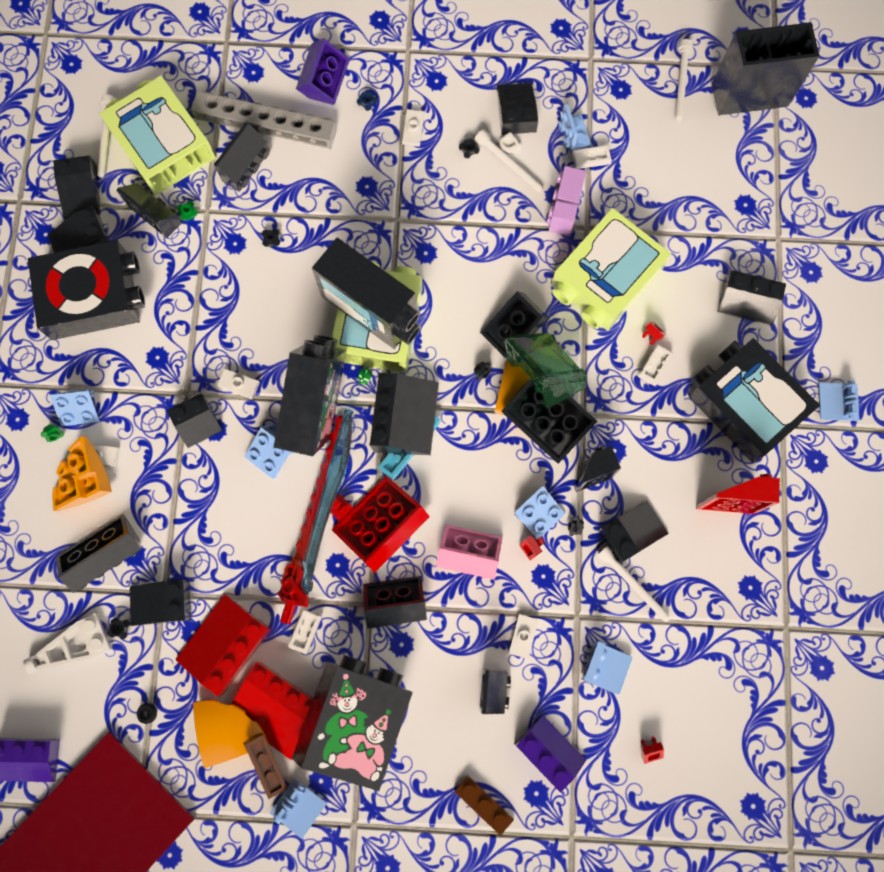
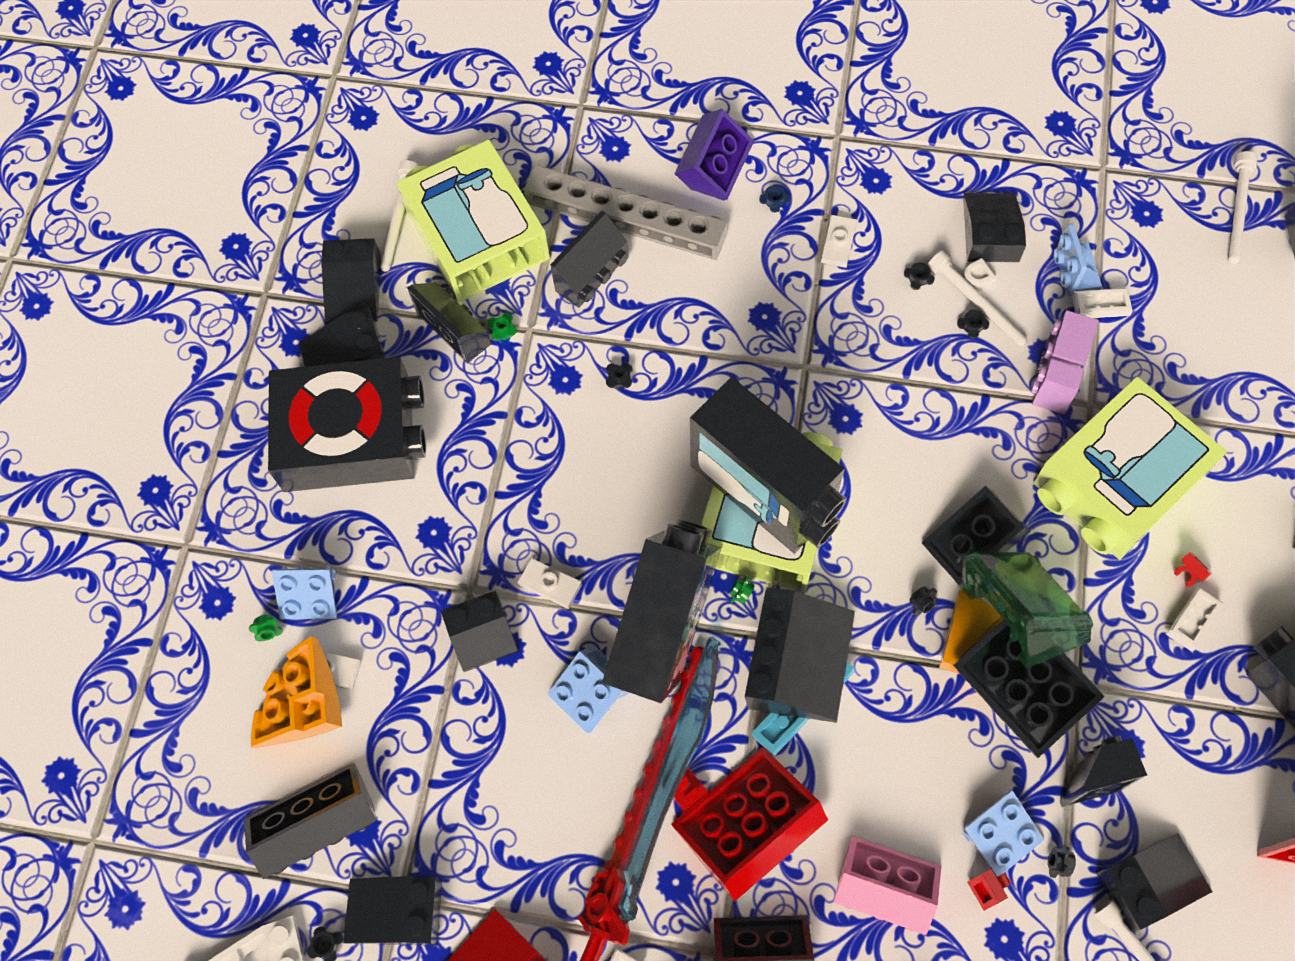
camera: 10 degrees right, 10 degrees down
none -> black plate [957,309,990,339]

